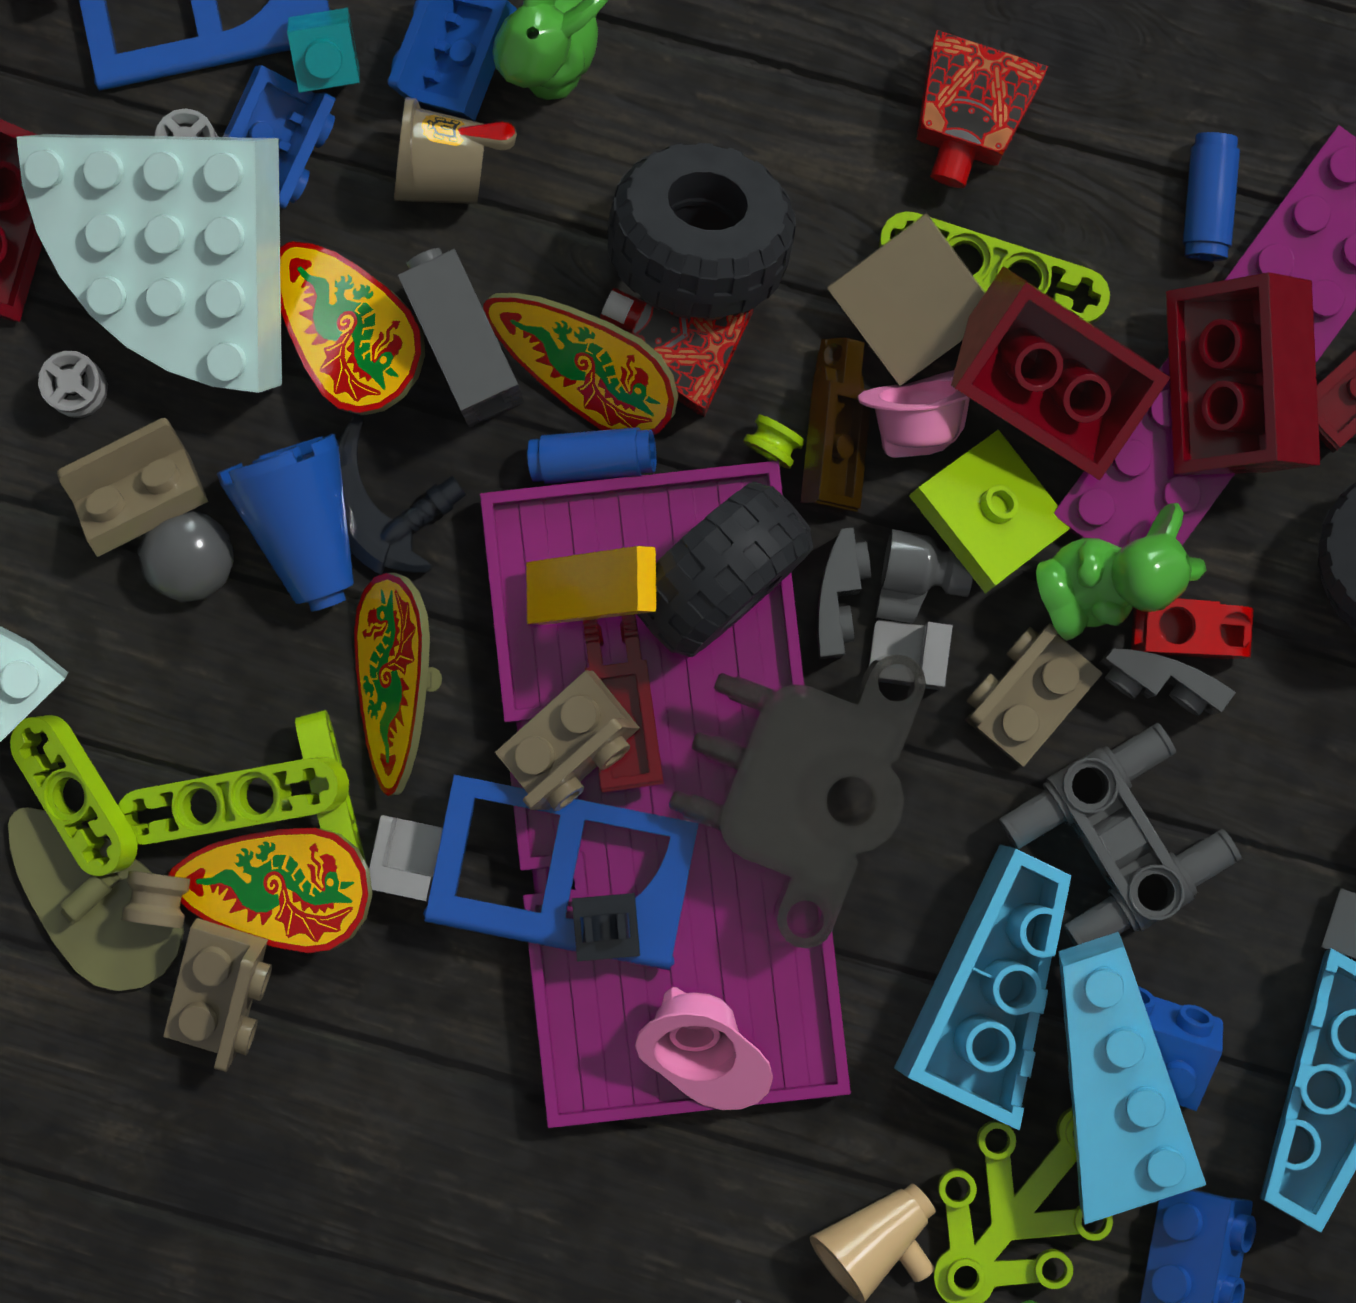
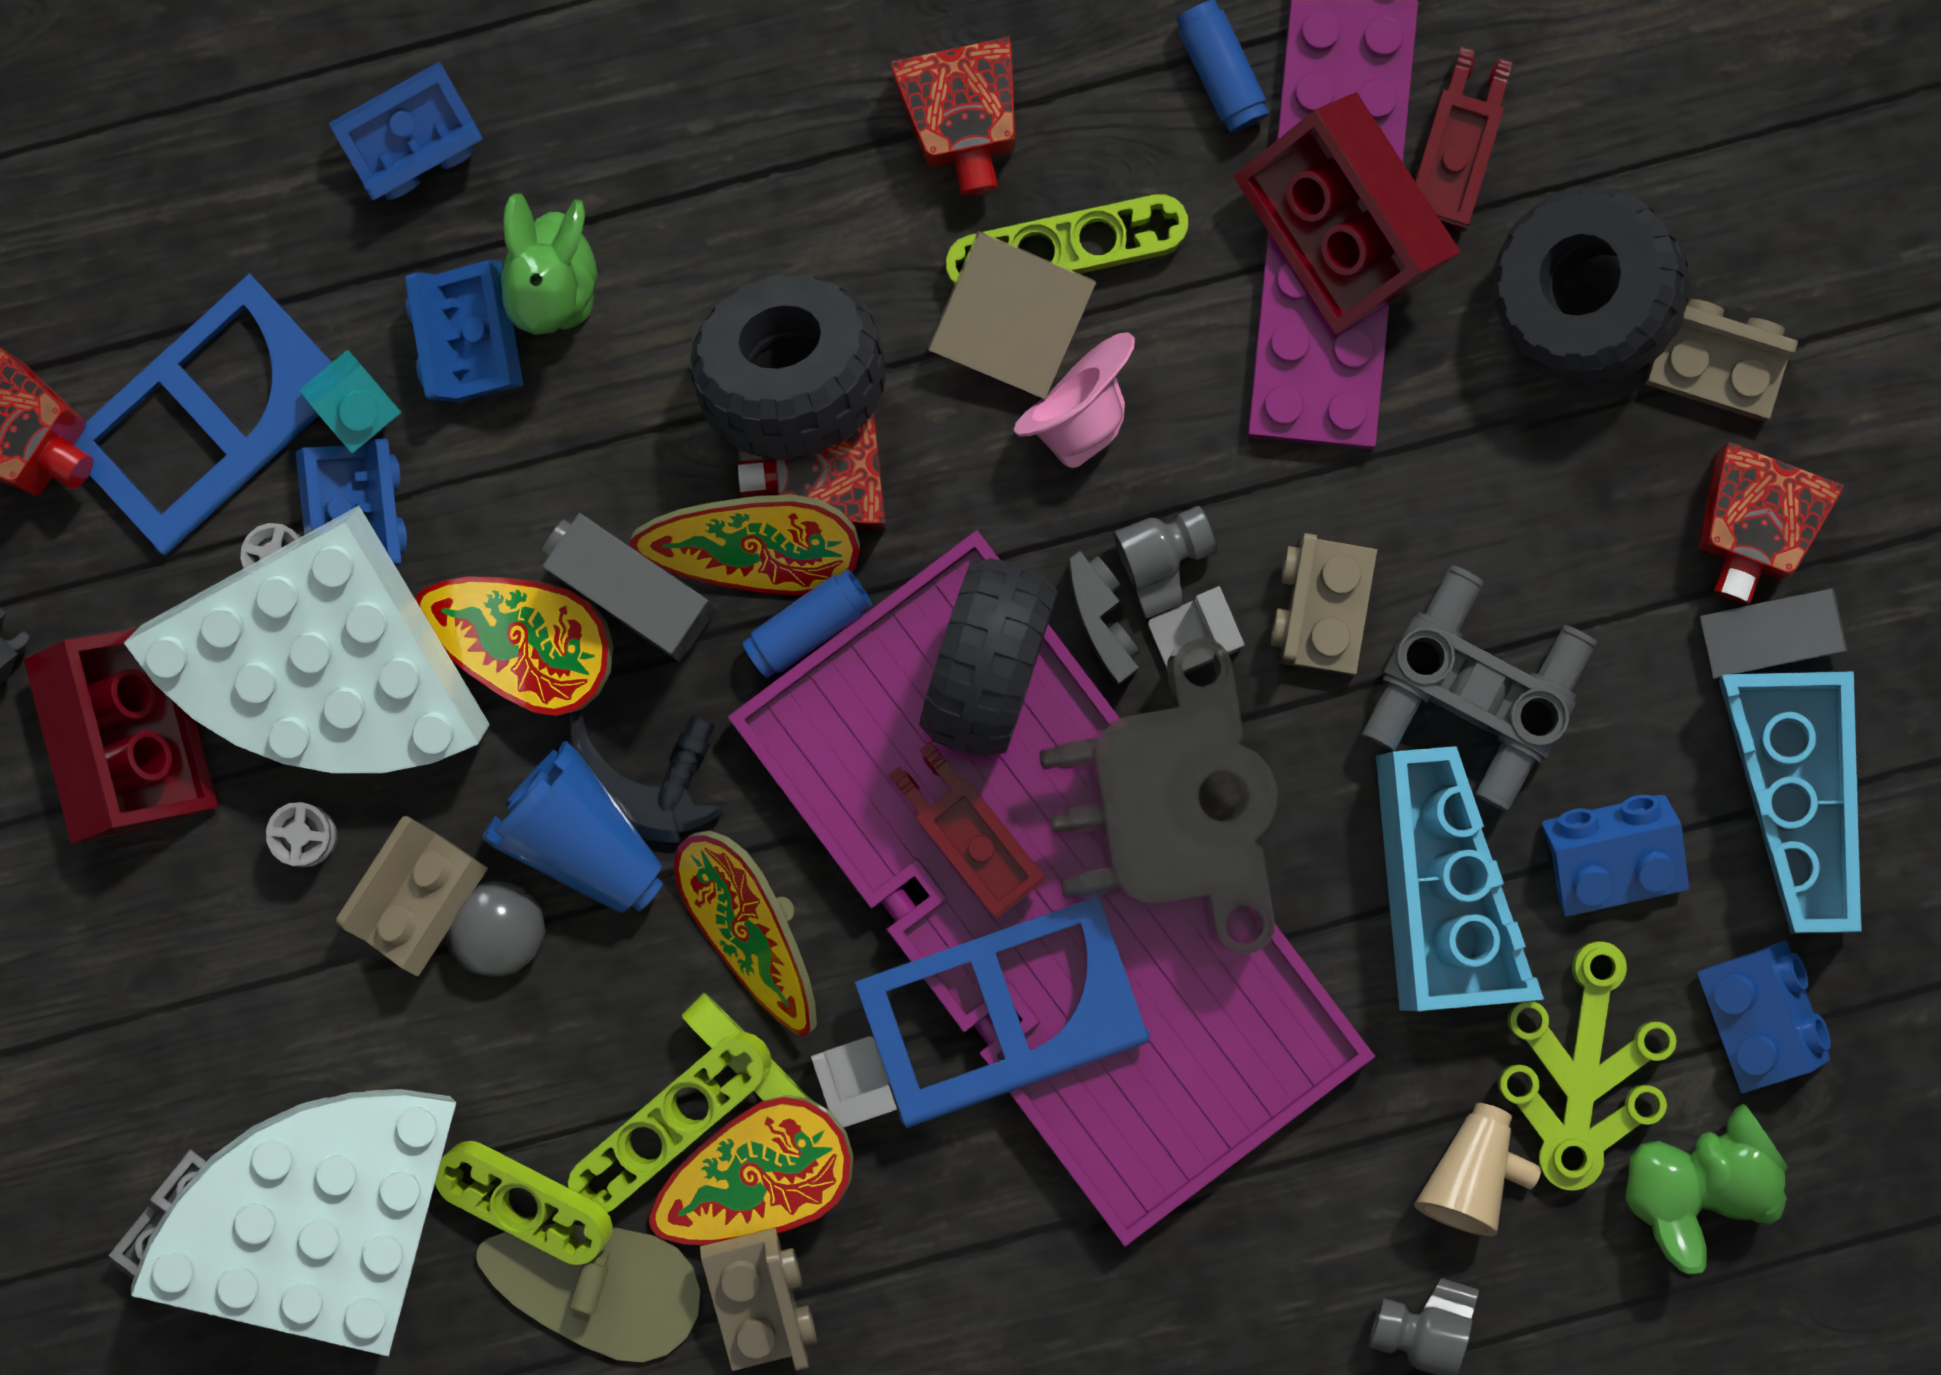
camera: 30 degrees left, 0 degrees up
dark tan wheel [121,870,191,928] -> none
dark tan hat [394,97,517,204] -> none
dark tan bracket [495,670,640,811] -> none
yellow tile [526,546,656,625] -> none
black tile [572,893,640,962] -> none
bright pink piece [635,987,773,1110] -> none
lime bush [743,414,805,469] -> none
dark brown hinge [801,338,871,512] -> none
lime plate [909,430,1070,594] -> none
dark red slope [951,266,1171,481] -> none
bright green animal [1036,503,1206,641] -> none
medium azure wedge [1058,932,1206,1224] -> none
dark grey slope [1098,649,1236,716] -> none
red leg [1131,598,1253,659] -> none

